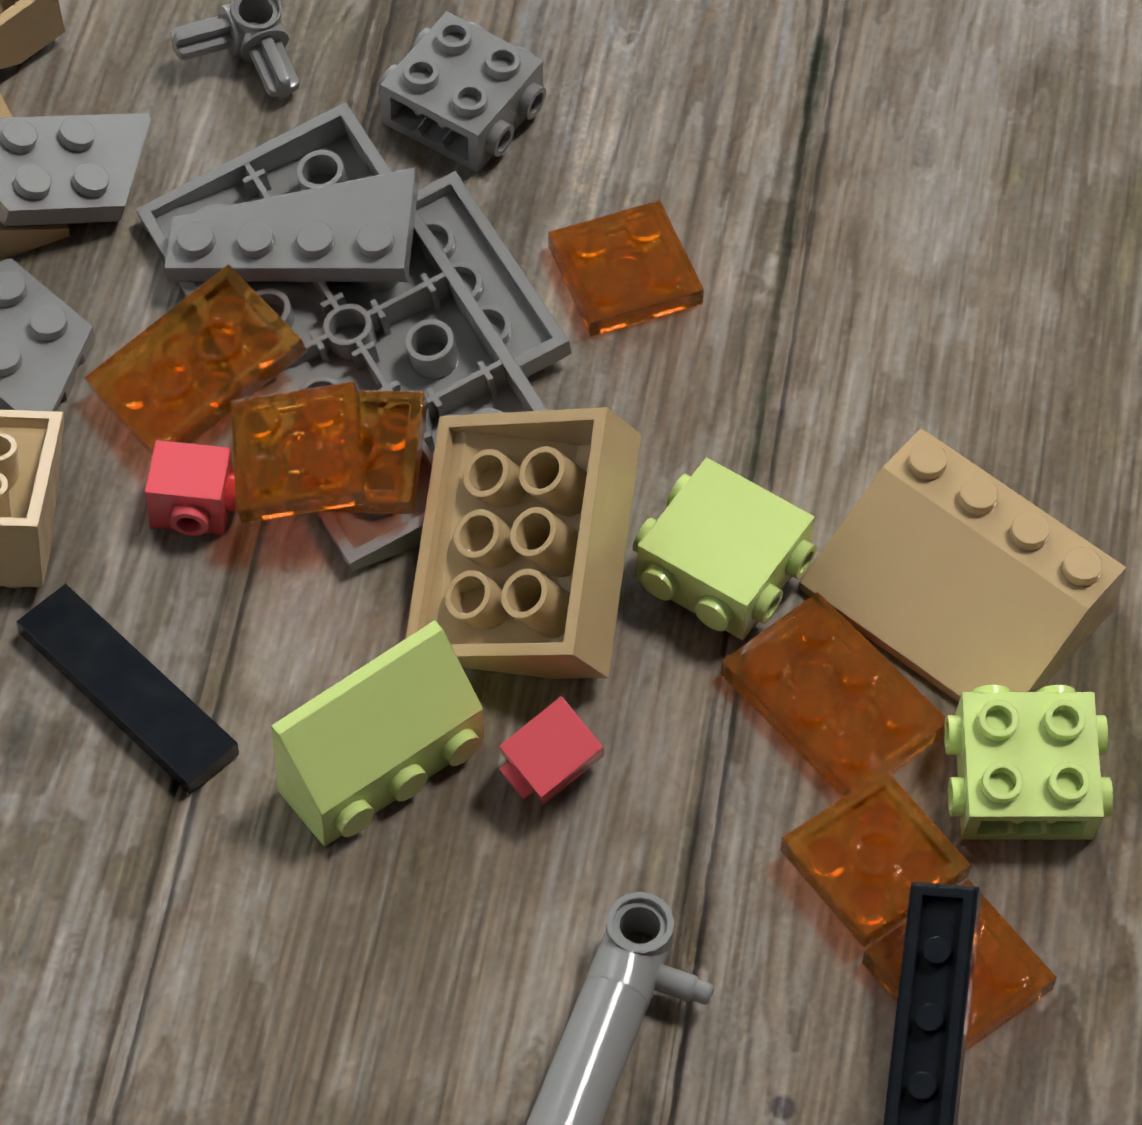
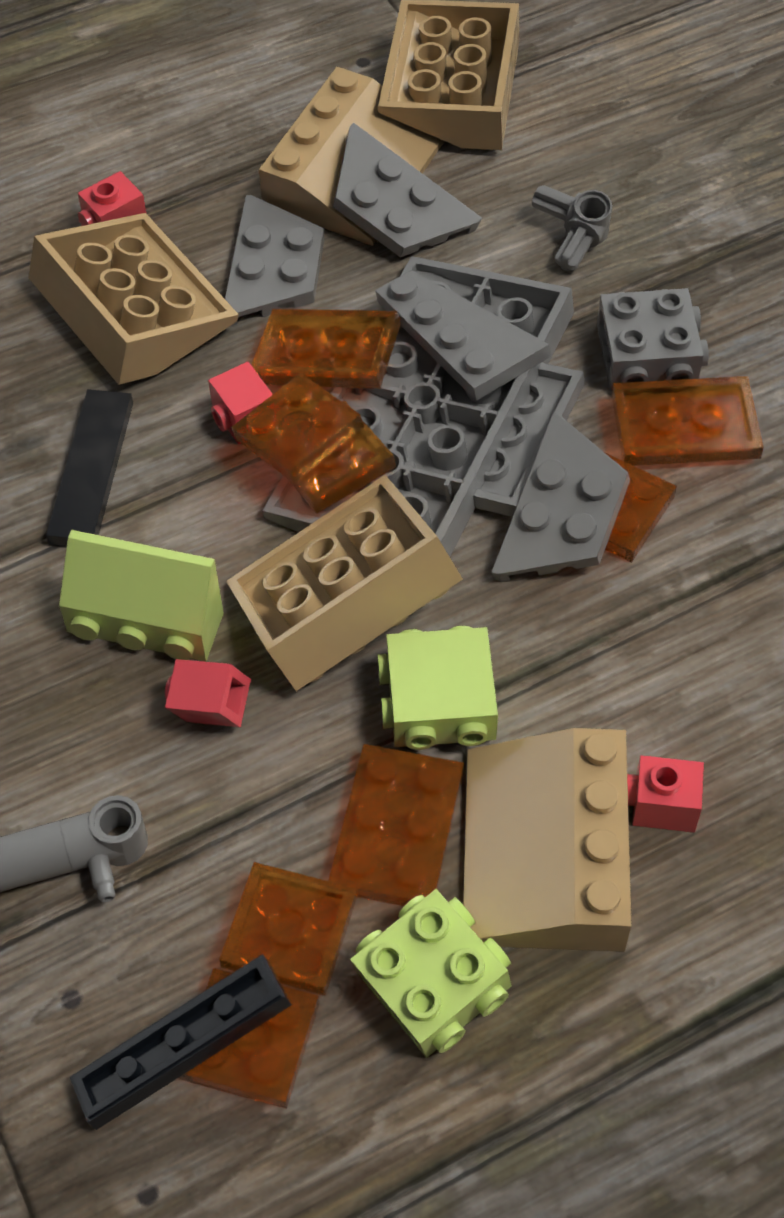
camera: 55 degrees right, 0 degrees up
none -> light grey wing [491,413,630,582]
none -> clear orange plate [611,376,764,467]
none -> coral brick [627,755,704,833]

